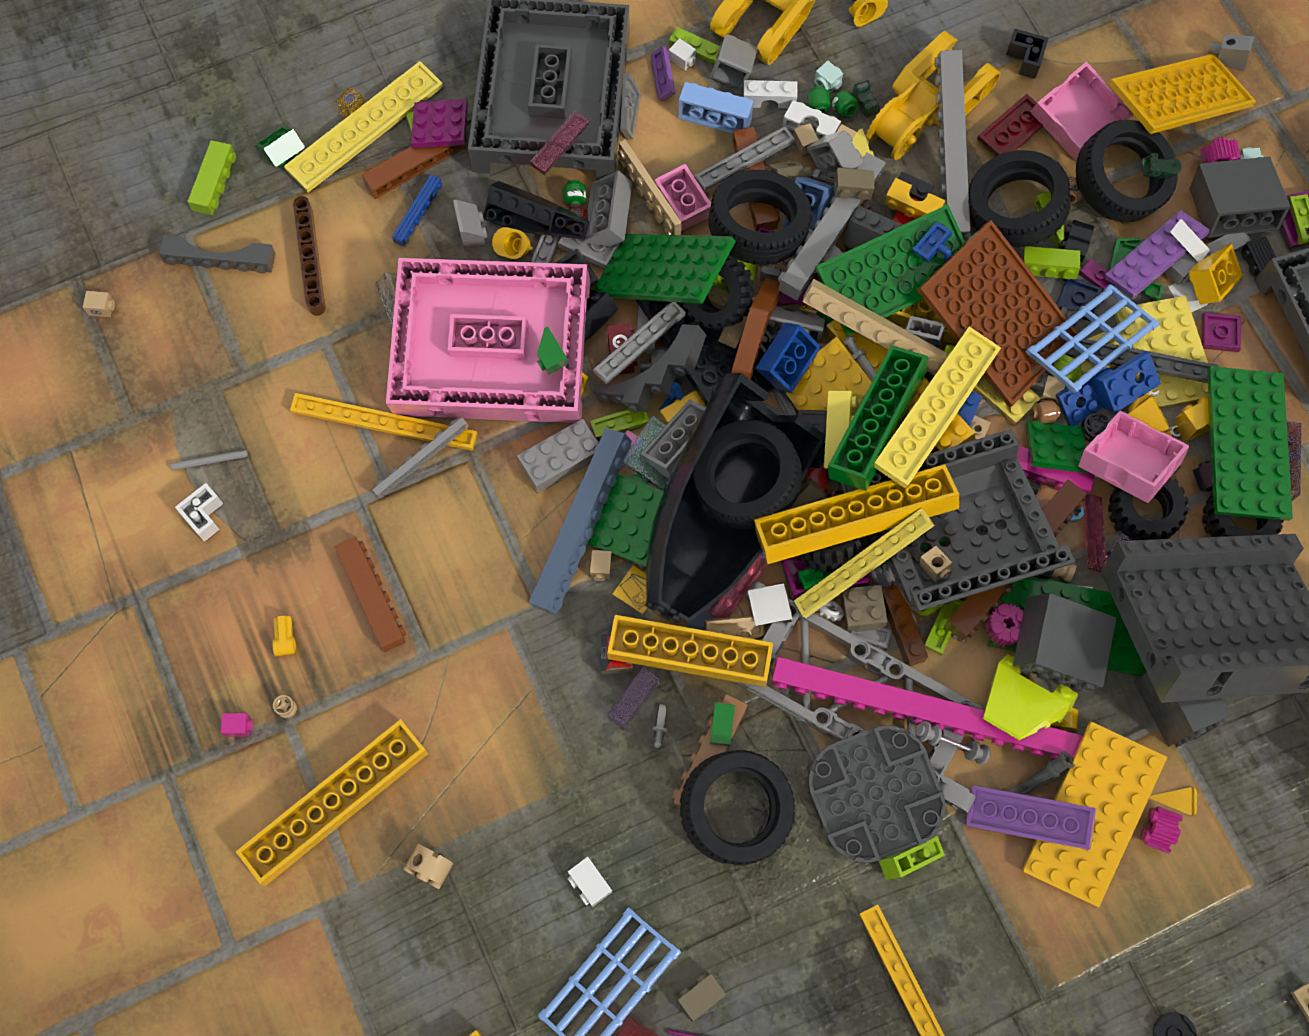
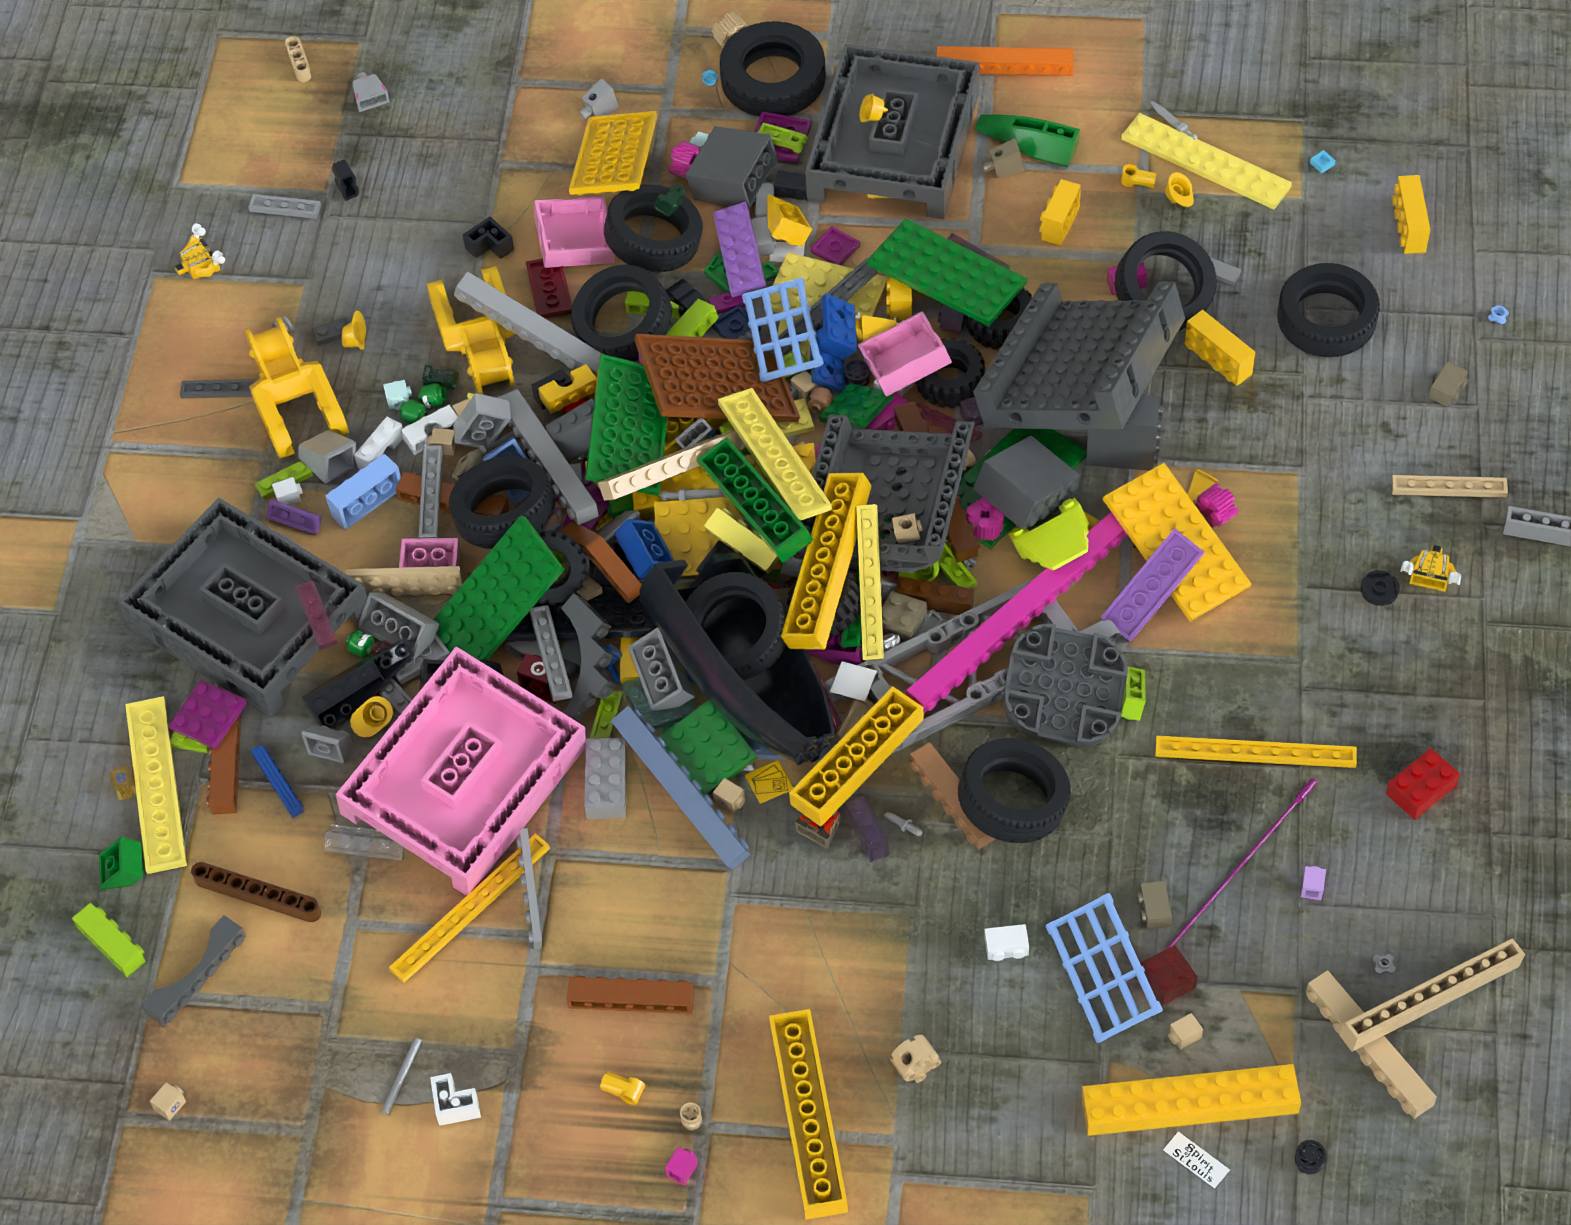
camera: 55 degrees left, 15 degrees down
green slope [537,326,569,375] -> none
green tile [710,702,735,746] -> none
dark tan brick [834,168,874,200] -> none
blue plate [913,222,952,262] -> none
light grey axle [915,721,991,765] -> none
dark grey pin [1018,751,1075,795] -> none
white sticker [1171,219,1210,262] -> none

